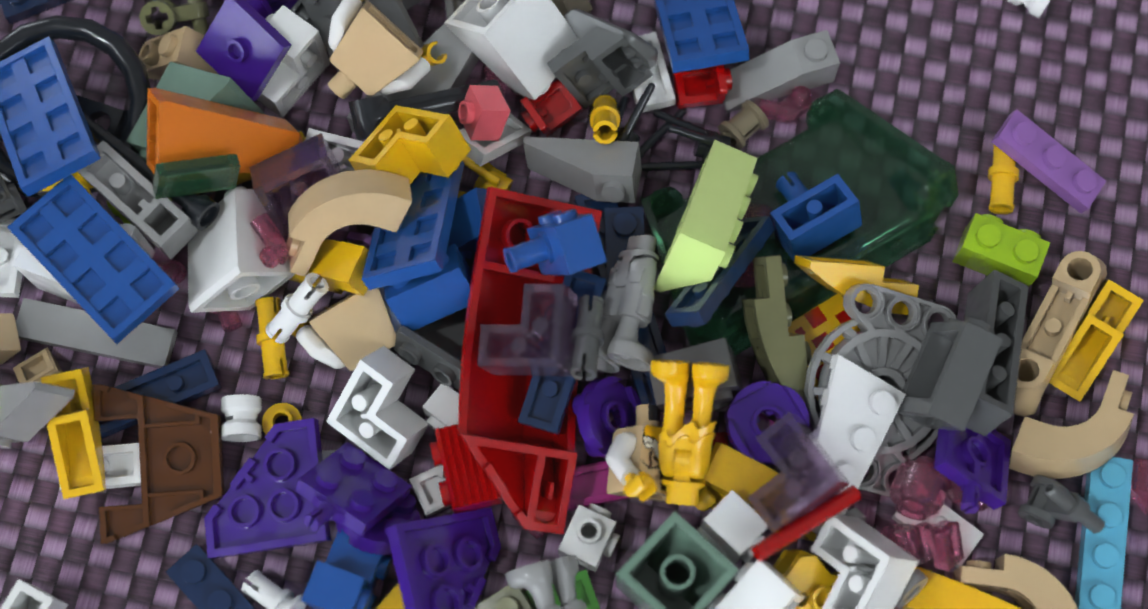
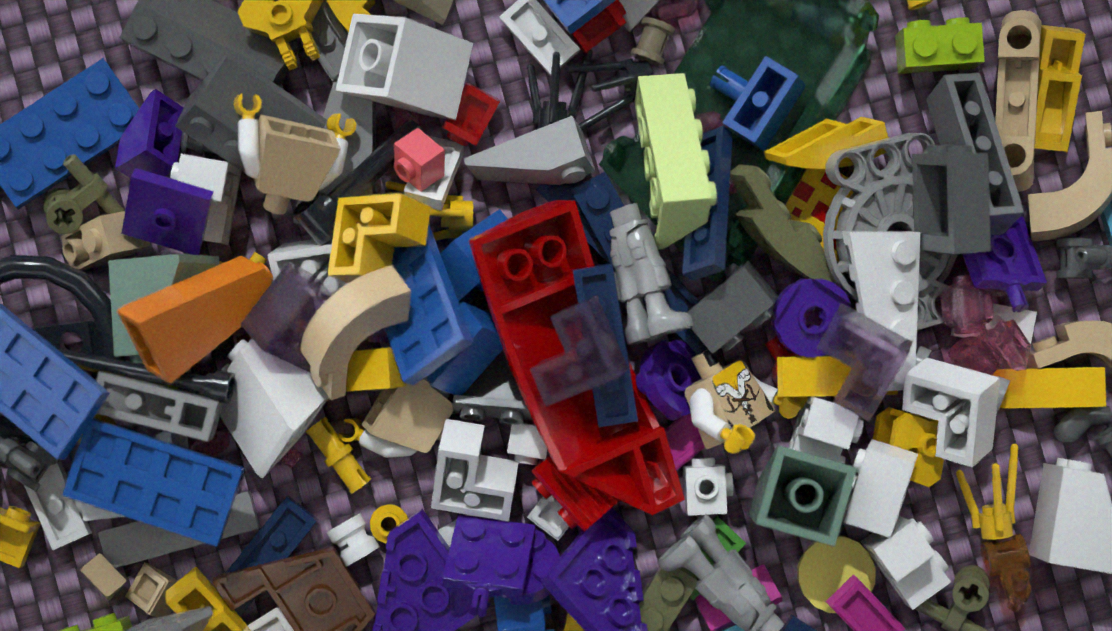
camera: 25 degrees left, 15 degrees up
clear green tile [152,154,240,199] -> none
clear pink arm [250,212,289,269] -> none
white pin [265,273,329,344] -> none
blue brick [503,209,607,275] -> none
dark grey piece [547,9,658,109] -> none
dark grey pin [570,295,605,381] -> none
yellow pin [590,95,620,145] -> none
yellow piece [650,359,730,506] -> none
red bar [751,485,861,562] -> none

